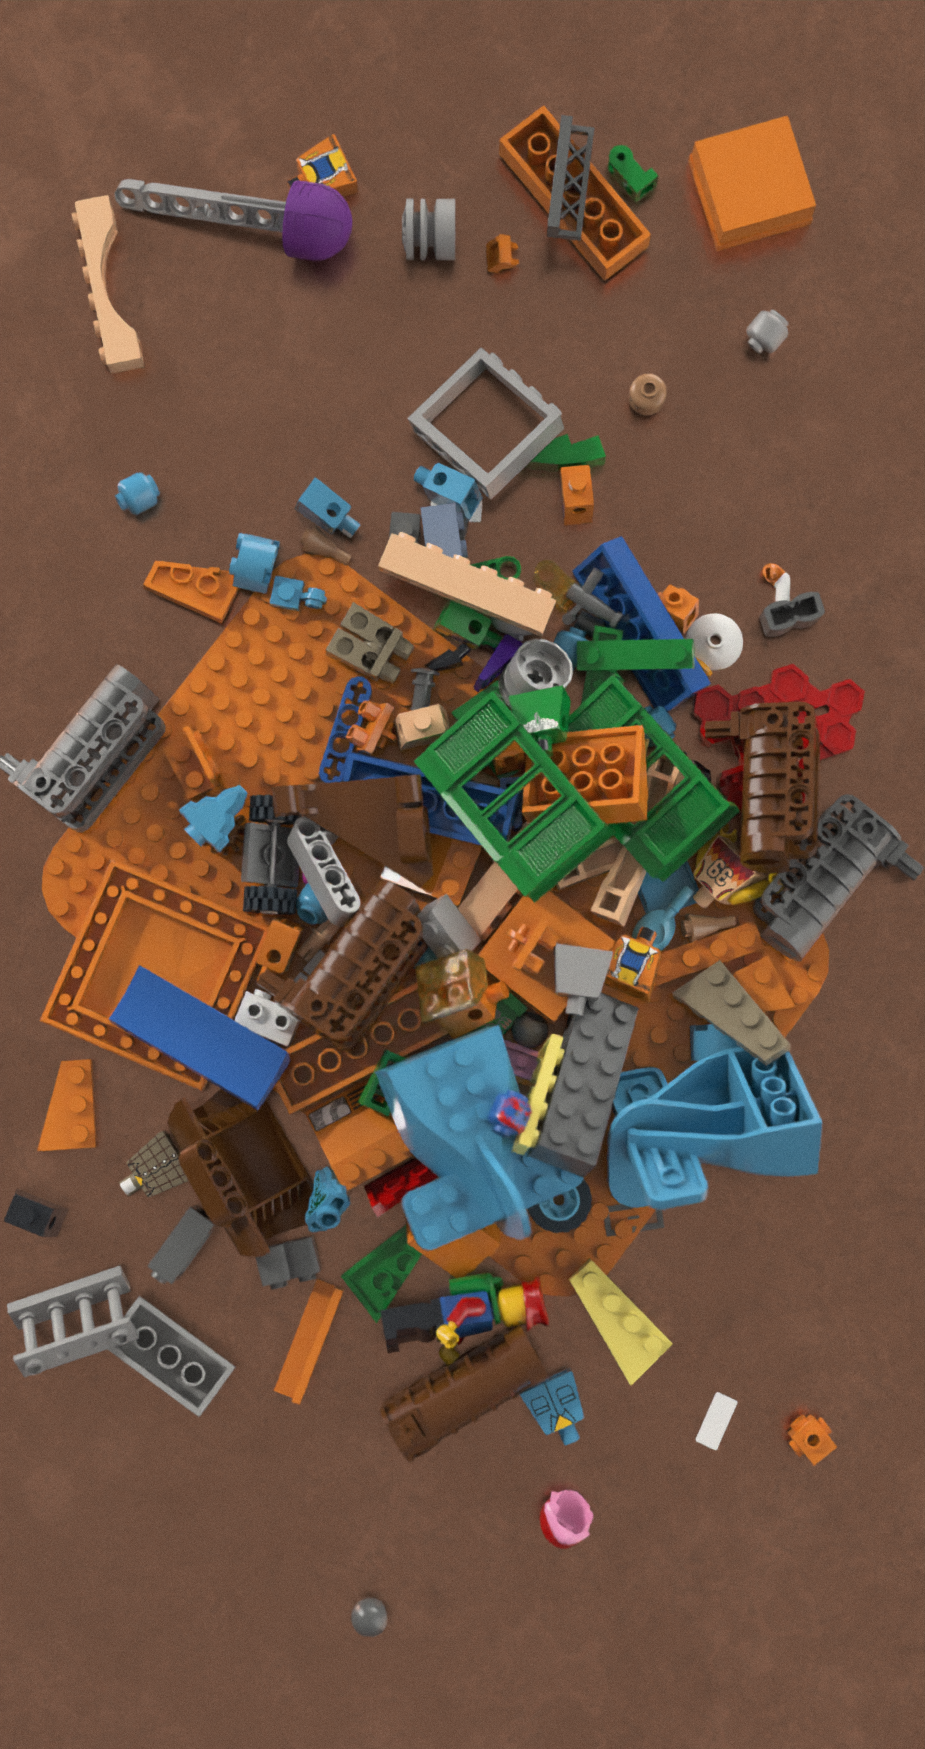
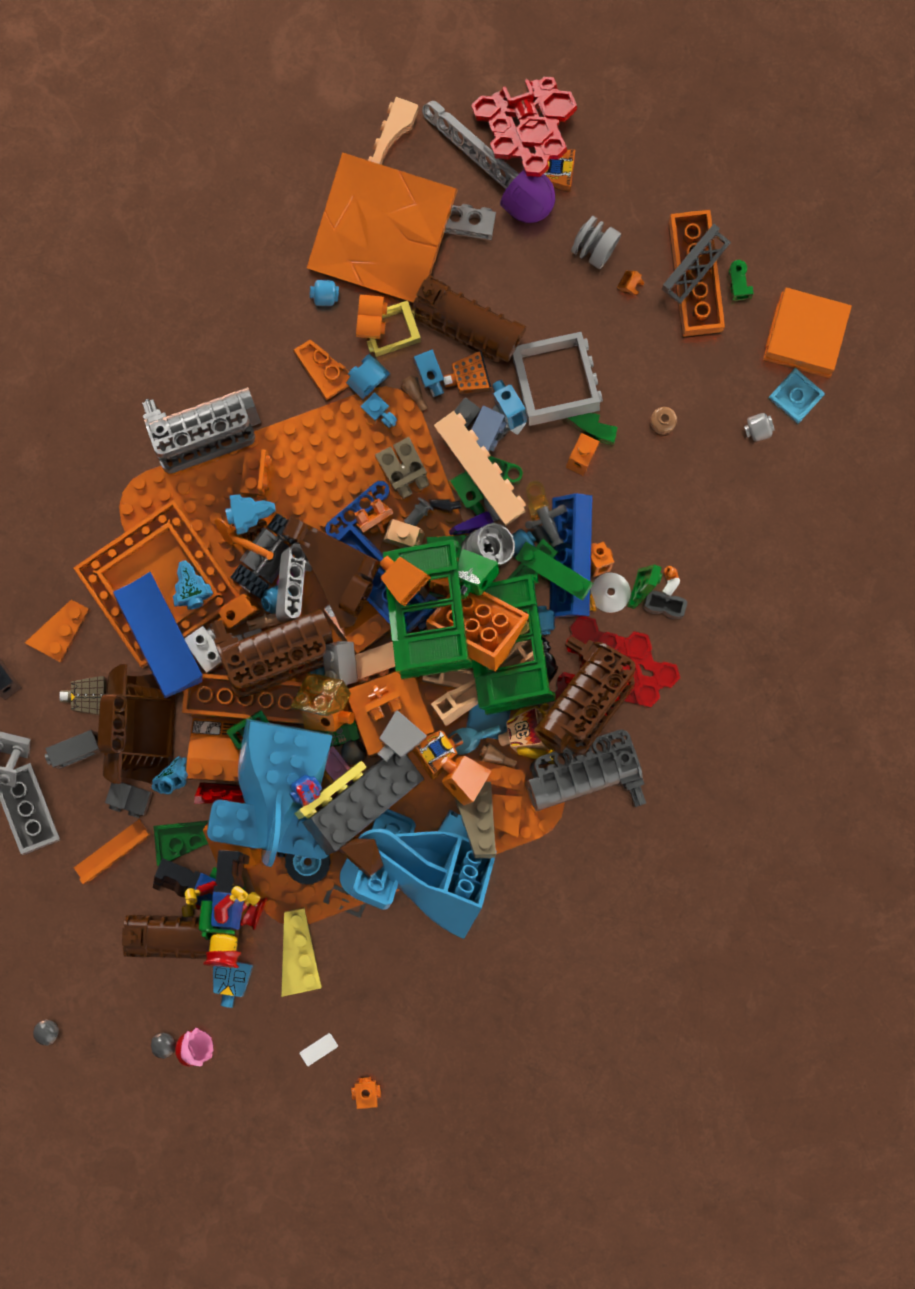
camera: 35 degrees right, 0 degrees up
none -> dark grey piece [151,1032,176,1059]
none -> dark azure rock [173,560,213,609]
none -> piece [199,850,261,968]
none -> orange piece [214,518,273,560]
none -> orange tile [307,152,458,303]
none -> reddish brown slope [339,838,383,878]
none -> orange brick [356,295,388,339]
none -> light yellow window [367,300,421,357]
none -> orange torso [379,556,431,606]
none -> reddish brown piece [412,275,527,362]
none -> orange torso [439,756,491,806]
none -> orange torso [443,351,491,394]
none -> light grey brick [444,204,496,240]
none -> piece [471,77,577,177]
none -> green wing [627,565,662,609]
none -> medium azure tile [768,368,825,424]

